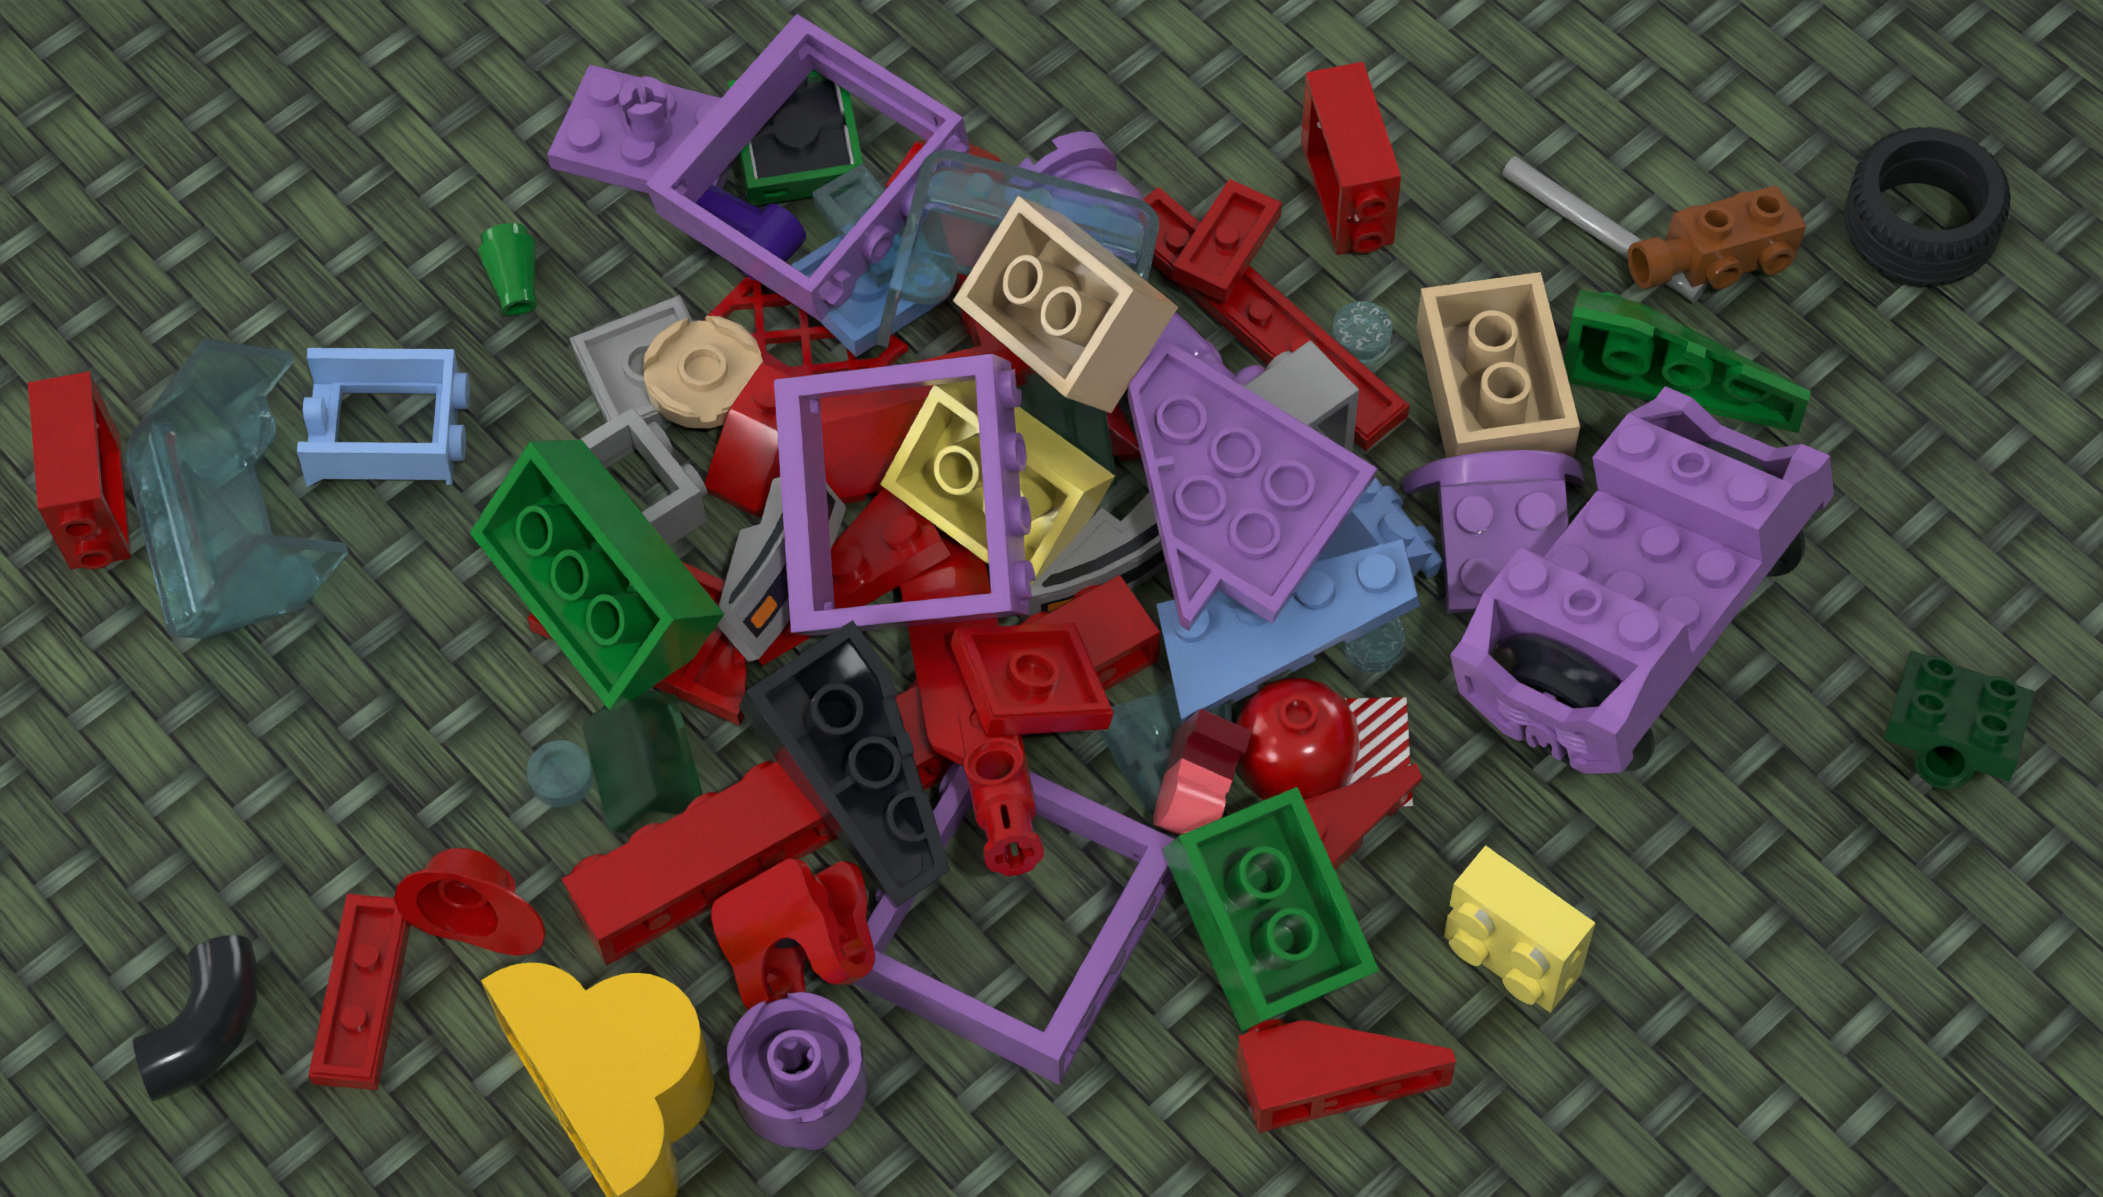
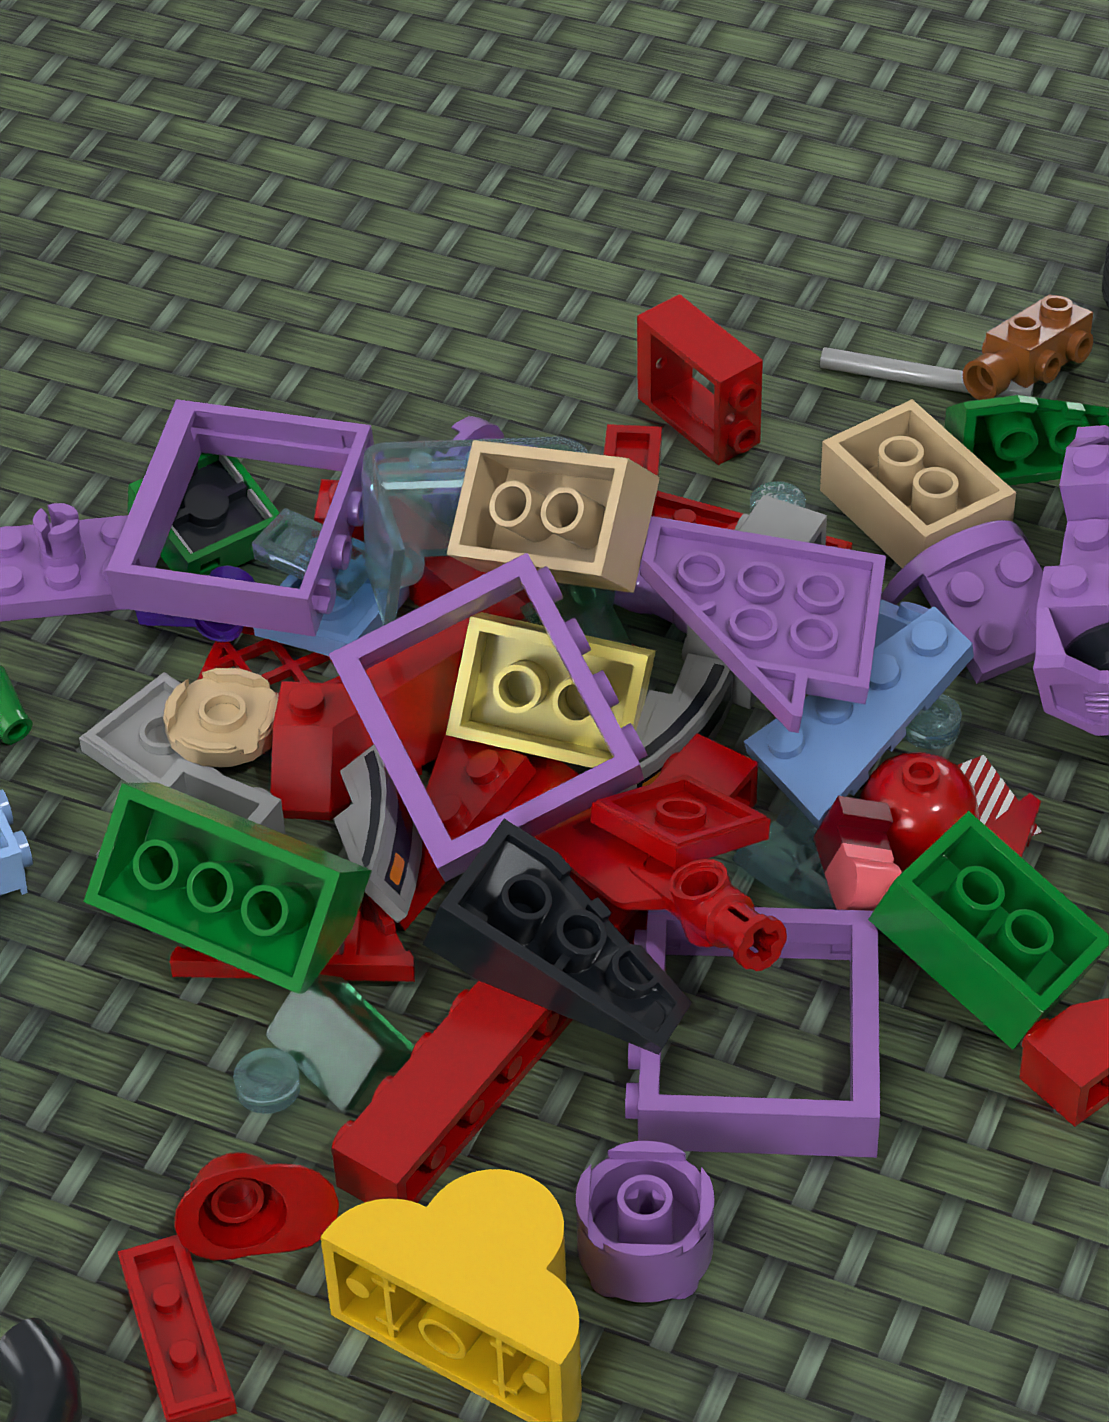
camera: 25 degrees left, 15 degrees down
red piece [711,859,875,1010] -> none

